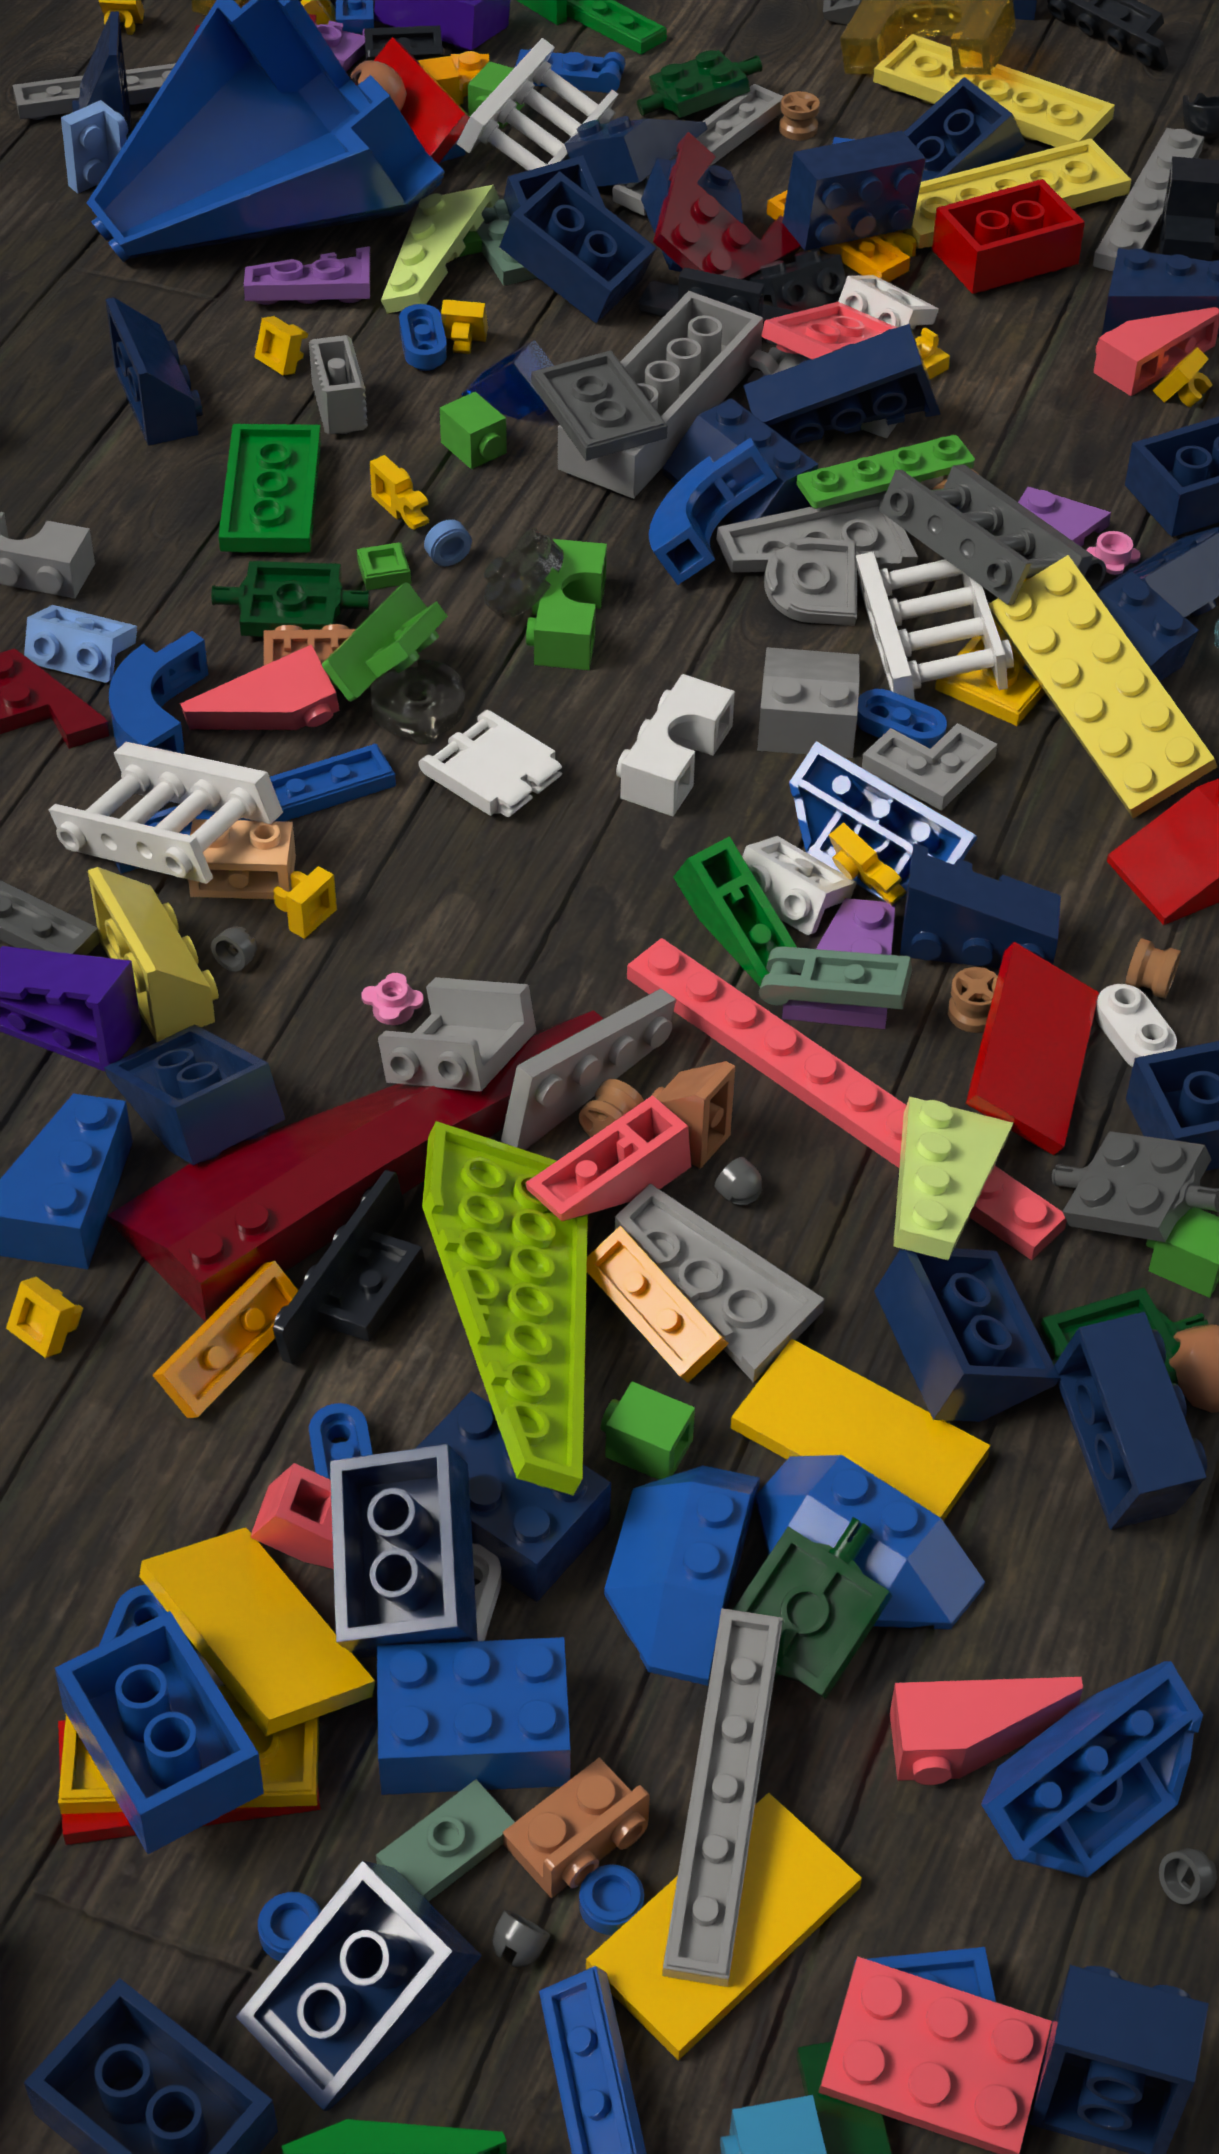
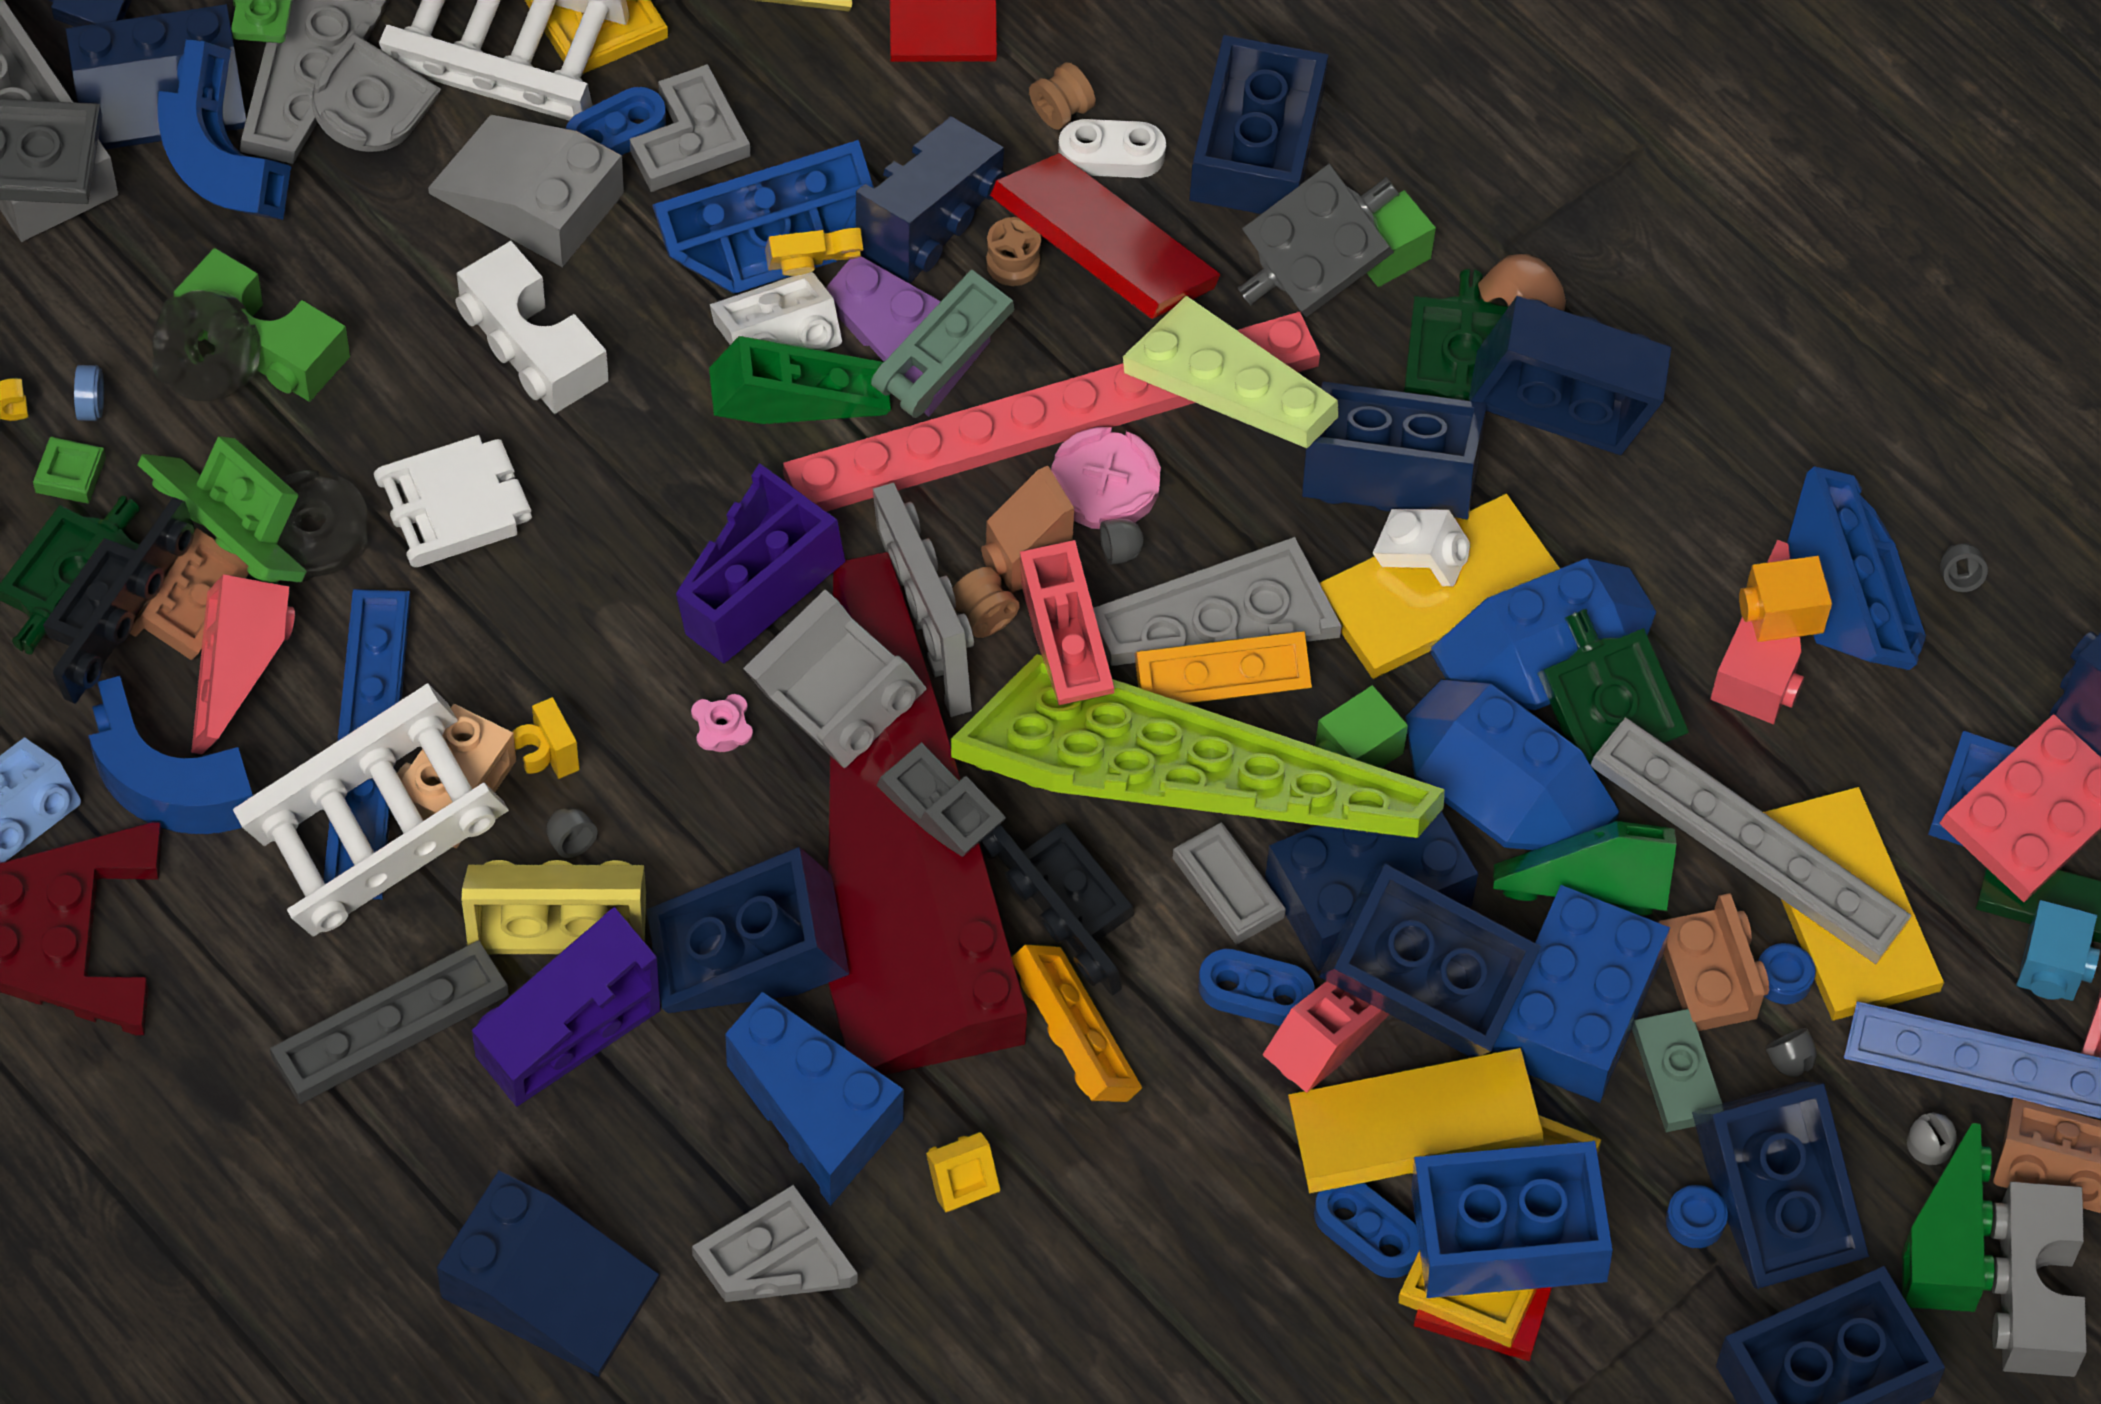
camera: 65 degrees left, 10 degrees up
none -> black bracket [43,497,195,704]
none -> dark purple wedge [676,463,845,664]
none -> dark grey slope [876,742,1006,857]
none -> bright pink tile [1051,427,1161,529]
none -> light grey tile [1173,822,1286,945]
none -> white bracket [1373,509,1470,586]
none -> green slope [1493,821,1677,915]
none -> light orange brick [1739,556,1832,642]
none -> light grey hinge [1907,1112,1957,1165]

